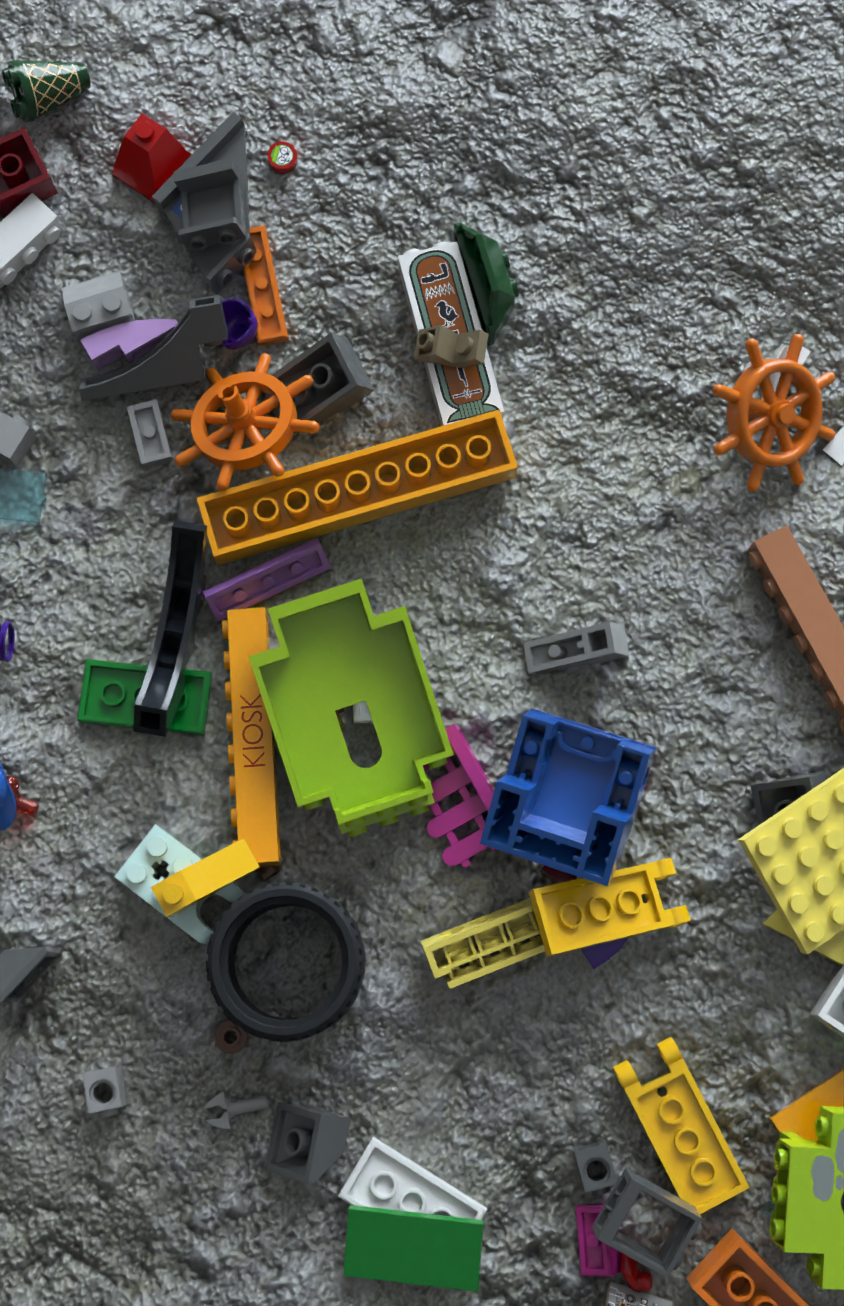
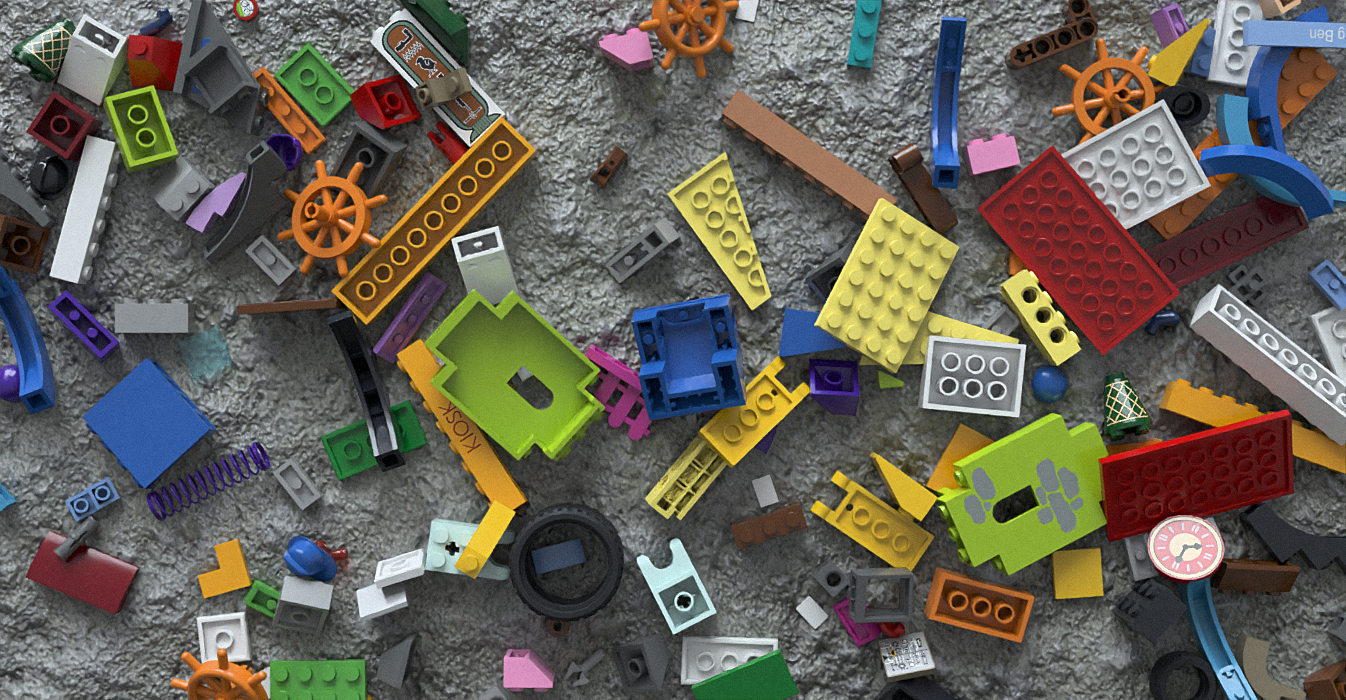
camera: 30 degrees left, 10 degrees up
none -> white slope [57,14,129,106]
none -> lime brick [103,85,178,174]
none -> dark blue arm [140,8,173,37]
none -> reddish brown tile [237,298,345,315]
none -> bright green tile [273,43,354,129]
none -> light grey plate [273,457,323,510]
none -> red slope [349,74,421,130]
none -> light grey slope [356,578,415,622]
none -> white tile [374,549,426,589]
none -> red hinge [427,120,469,165]
none -> white slope [451,226,520,305]
none -> bright pink slope [503,649,556,692]
none -> medium blue slope [530,538,586,575]
none -> reddish brown bar [590,146,628,189]
none -> bright pink slope [599,28,654,72]
none -> light aqua brick [637,537,717,635]
none -> light yellow wing [667,151,771,311]
none -> reddish brown arch [730,502,808,550]
none -> white sticker [752,475,779,508]
none -> blue slope [779,308,848,357]
none -> white sticker [796,596,828,629]
none -> dark purple slope [809,359,859,416]
none -> yellow slope [869,452,938,521]
none -> lime slope [875,370,904,389]

